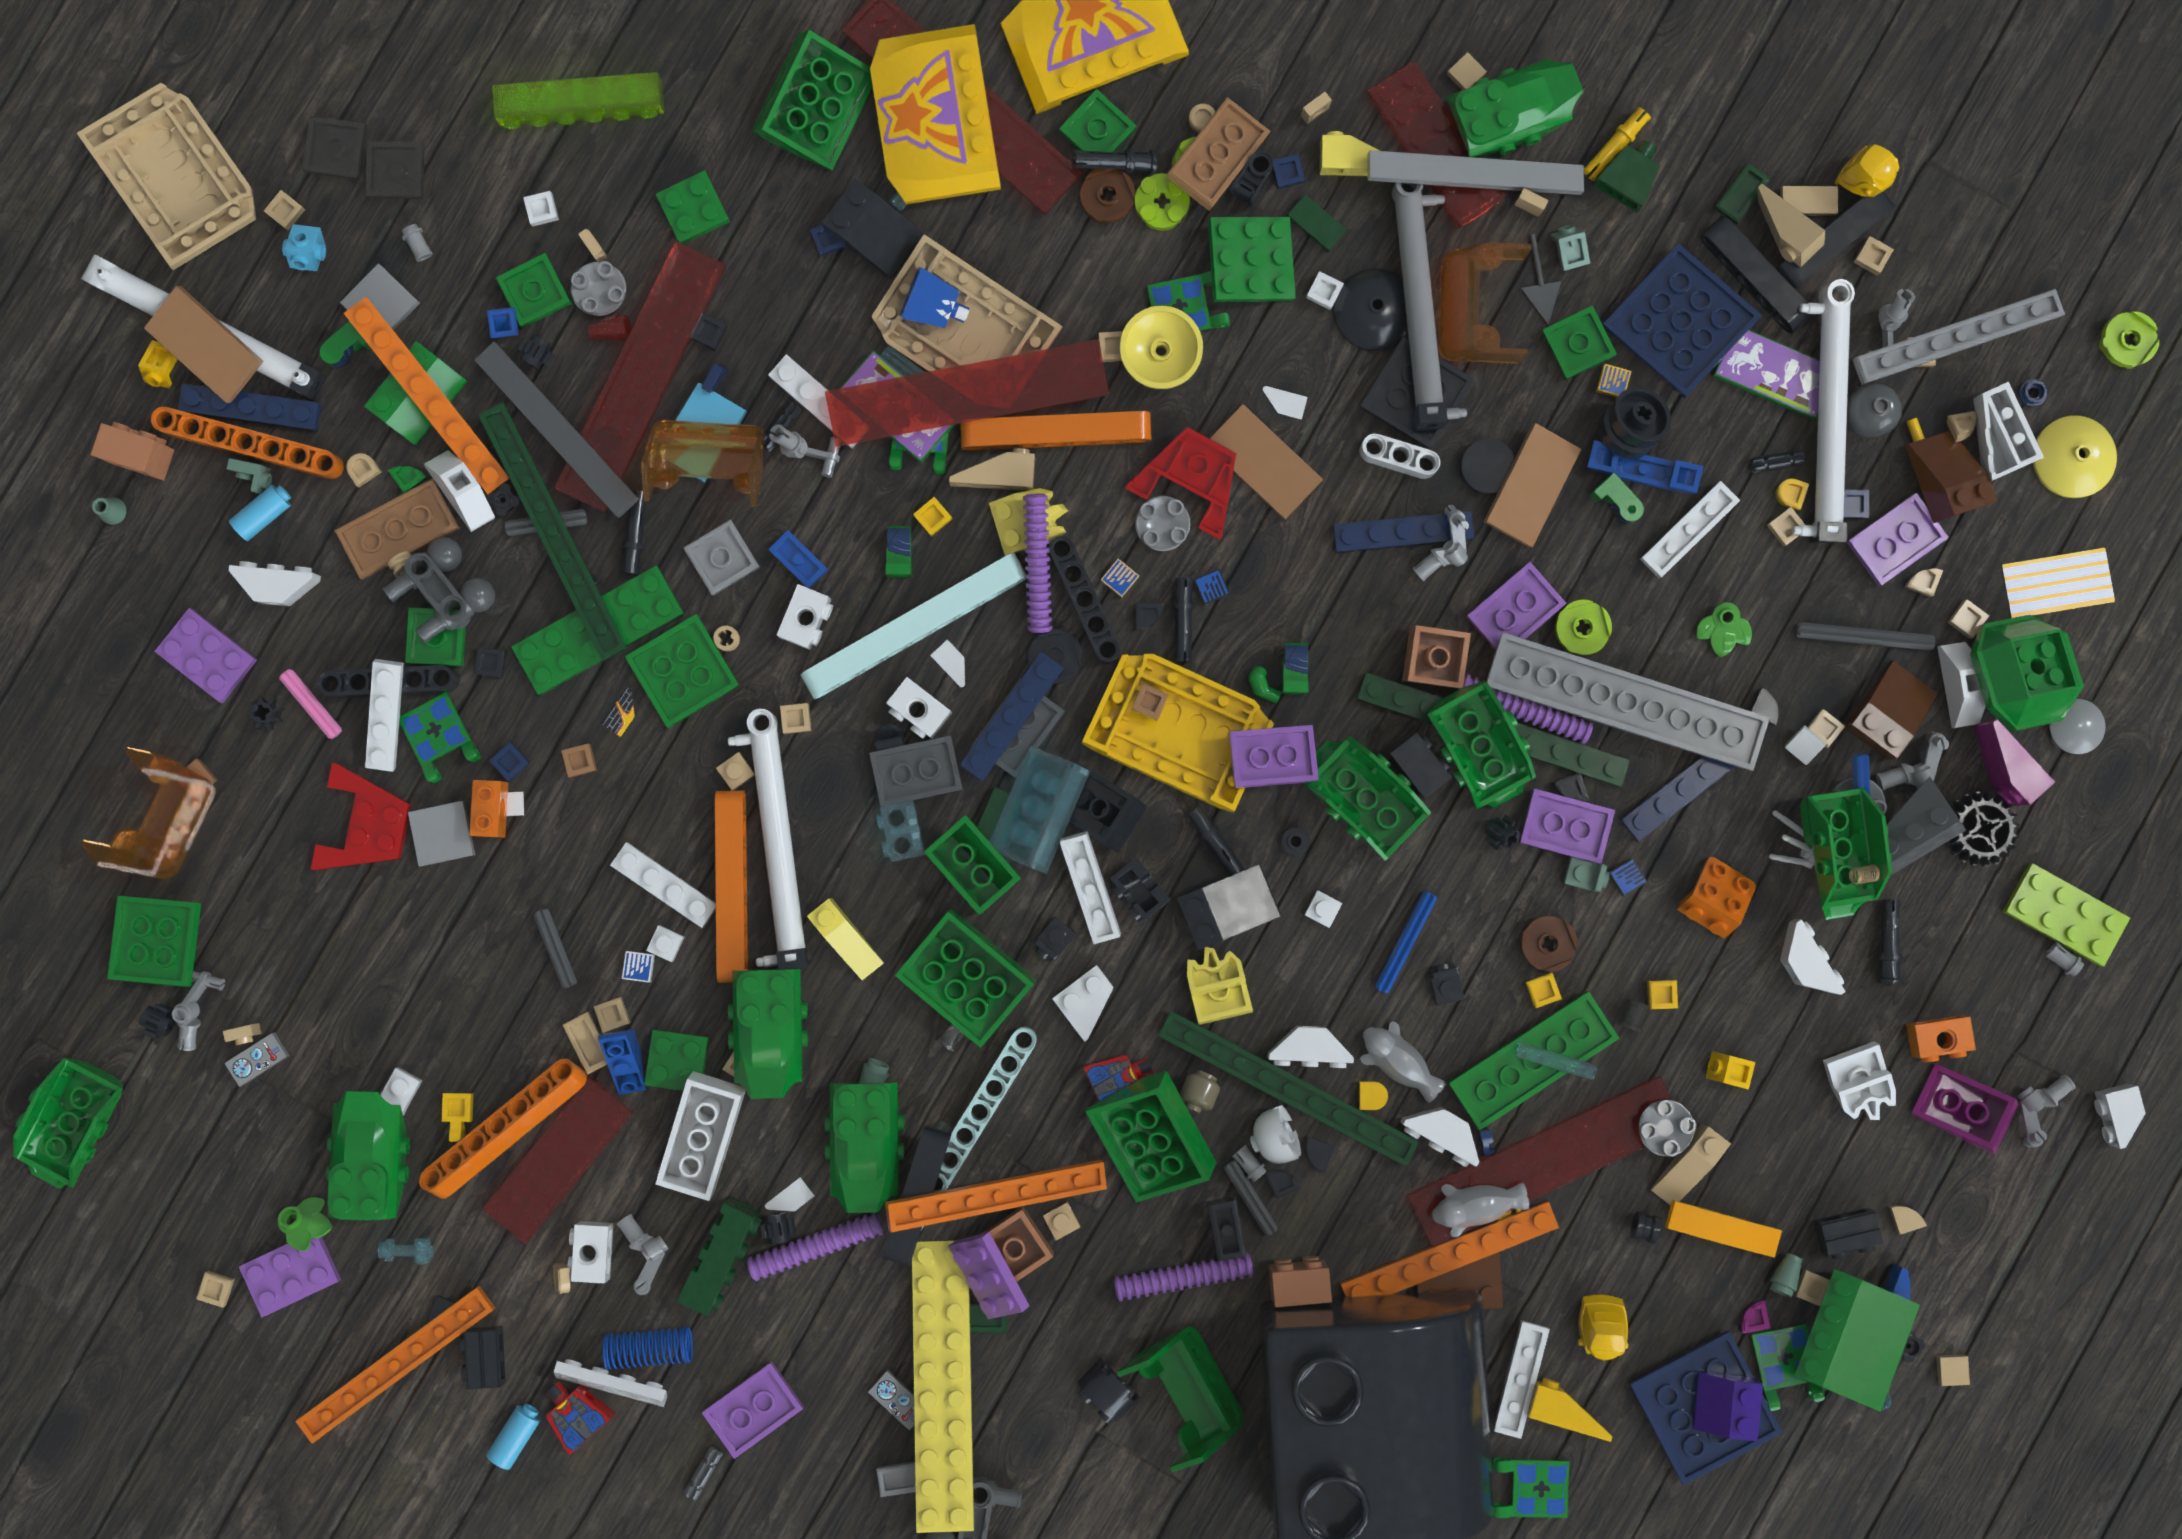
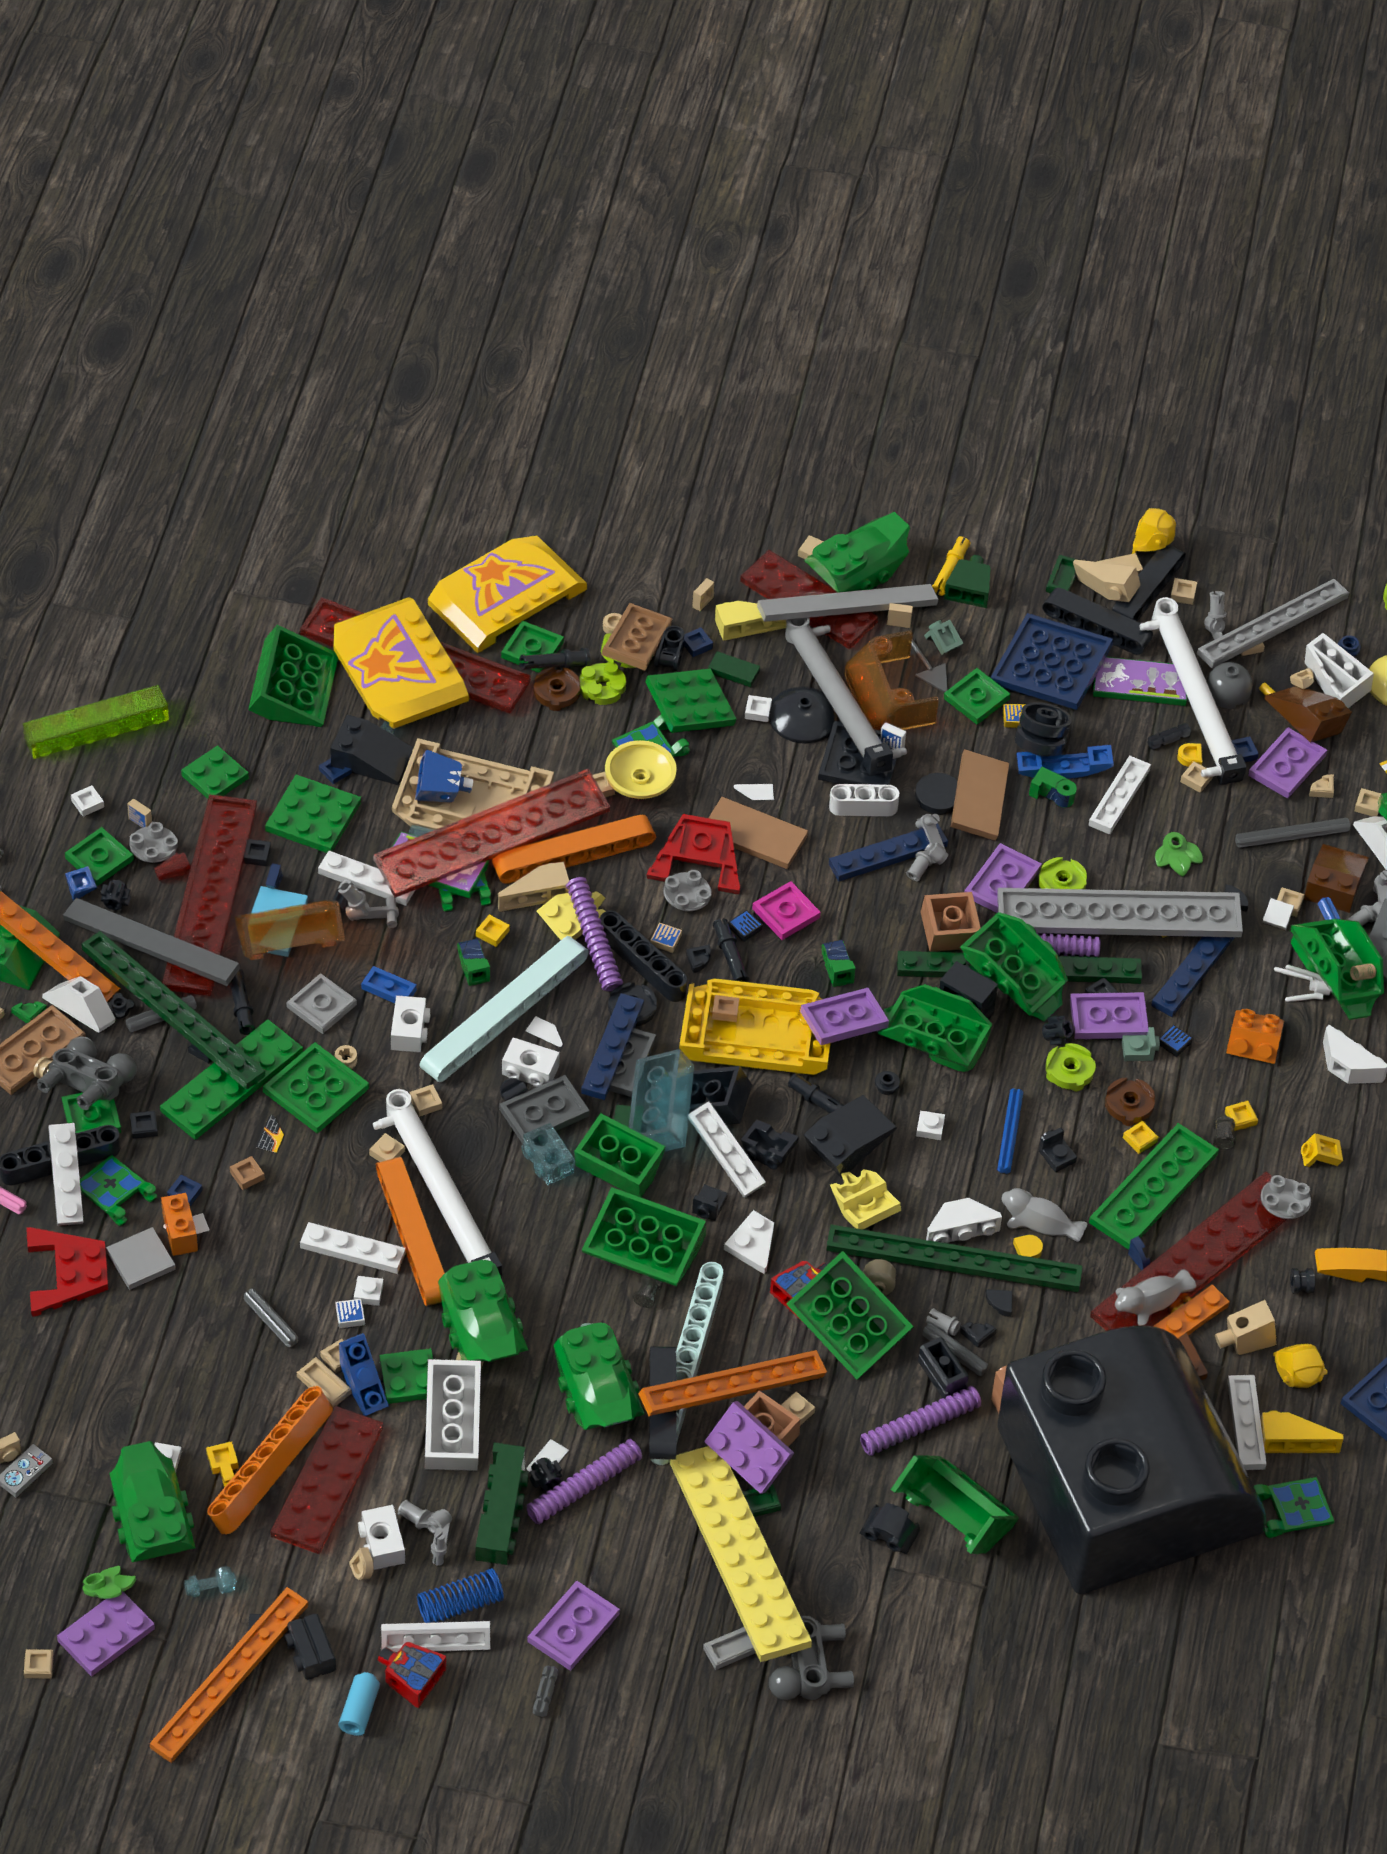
camera: 20 degrees left, 35 degrees down
light yellow slope [807,898,884,980] -> none
tile [868,1370,915,1430] -> none
green arm [1248,666,1282,704] -> none
white cylinder [1250,1105,1301,1164] -> none
white slope [1400,1107,1479,1167] -> none
clear light blue axle [1515,1042,1597,1080] -> none
tan slope [1650,1123,1731,1205] -> none
none -> green plate [265,775,361,853]
none -> dark pink plate [752,881,821,940]
none -> white tile [880,722,906,749]
none -> lime plate [1045,1043,1096,1091]
none -> tan torso [1215,1300,1276,1355]

